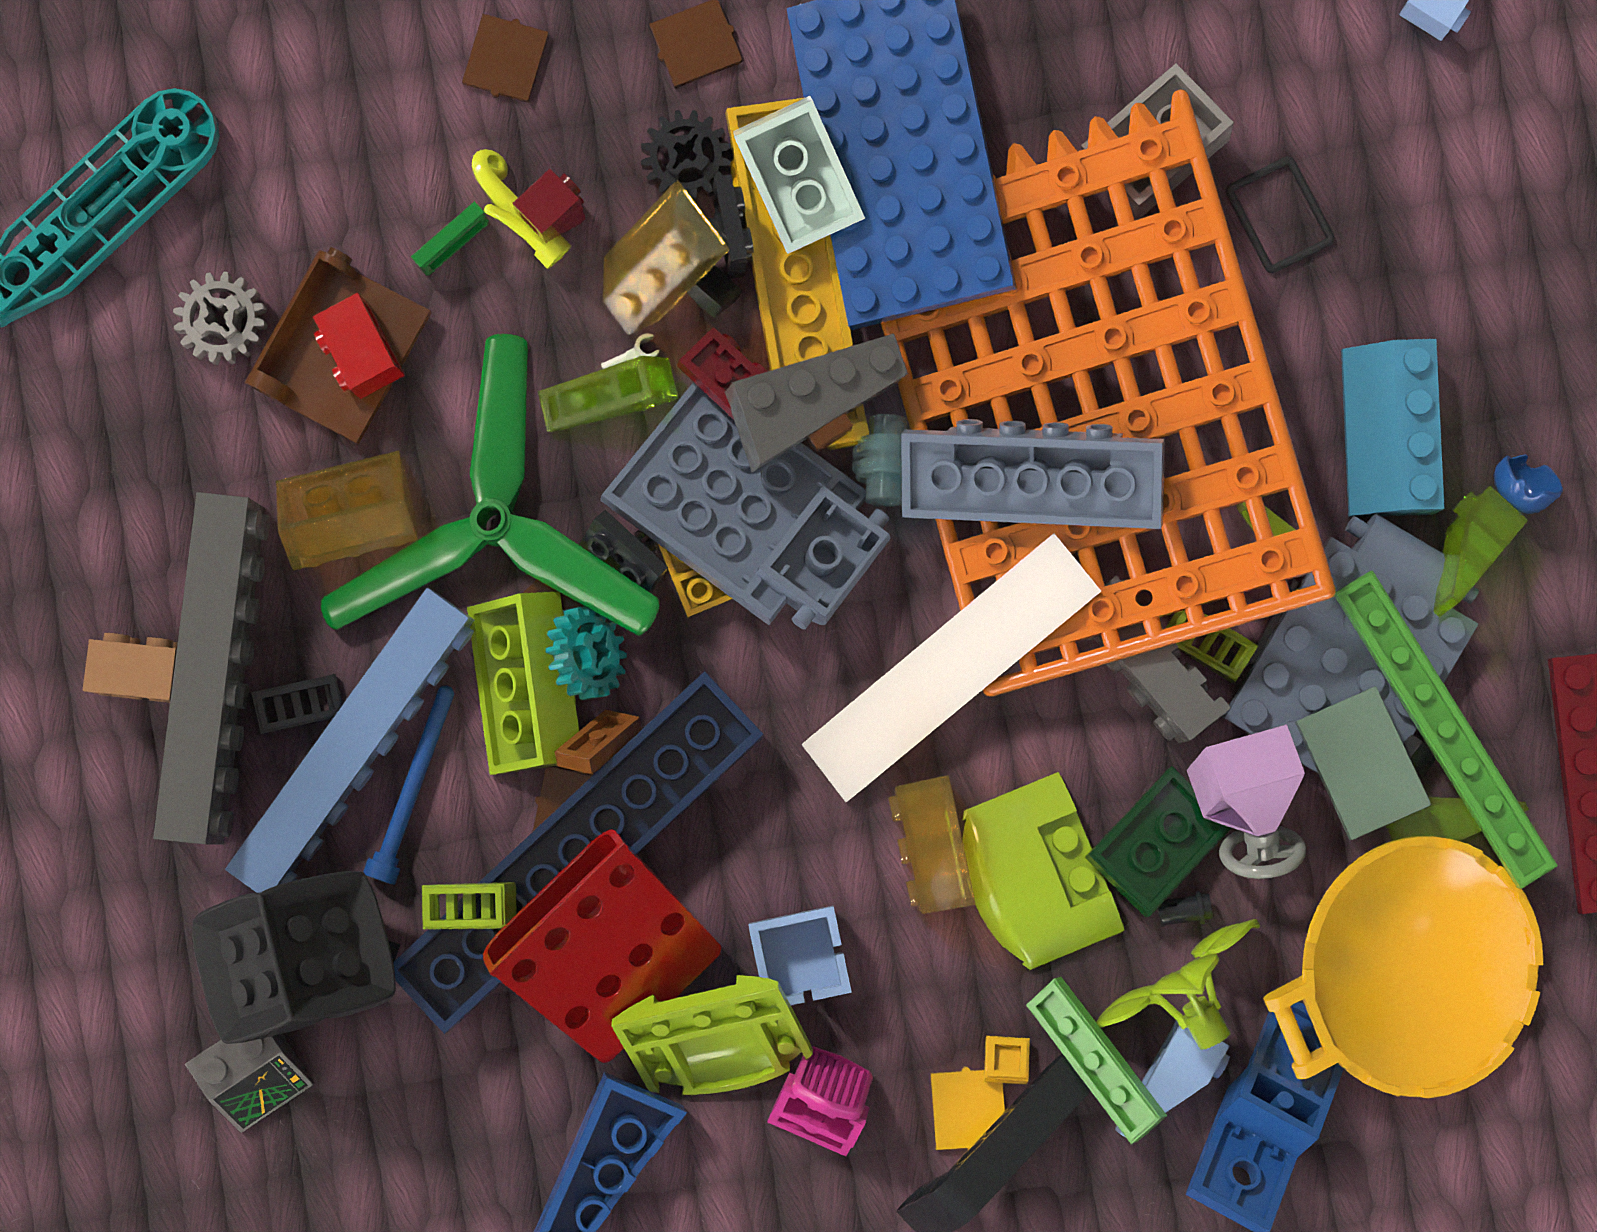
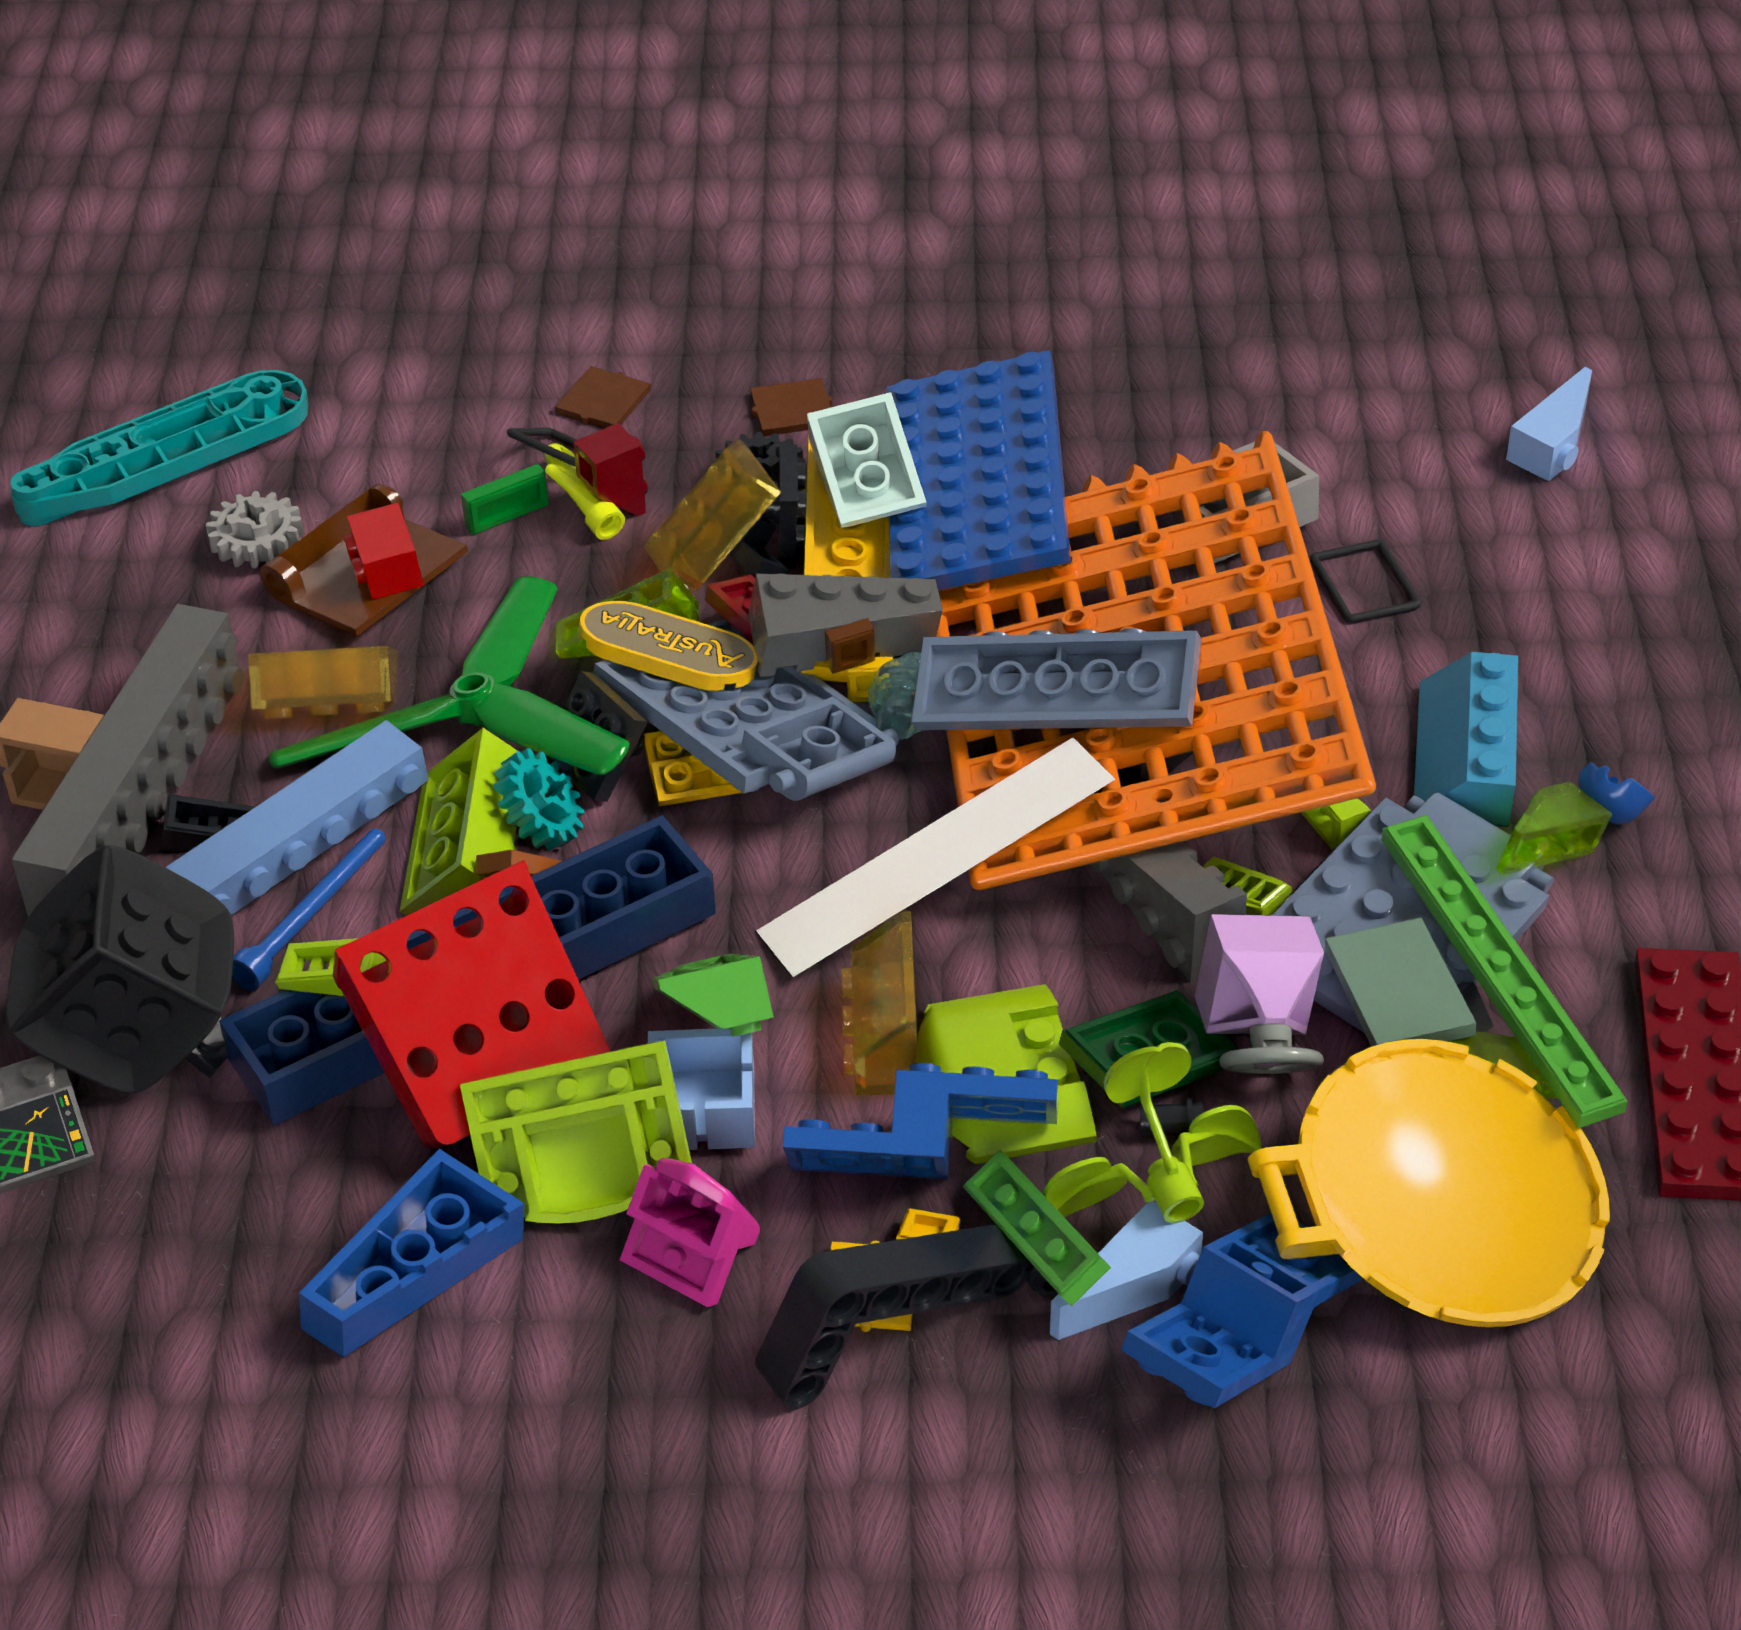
camera: 10 degrees right, 40 degrees down
none -> black piece [507,427,577,467]
none -> tile [578,601,758,691]
none -> bright green wedge [652,953,774,1036]
none -> blue bracket [783,1063,1058,1180]

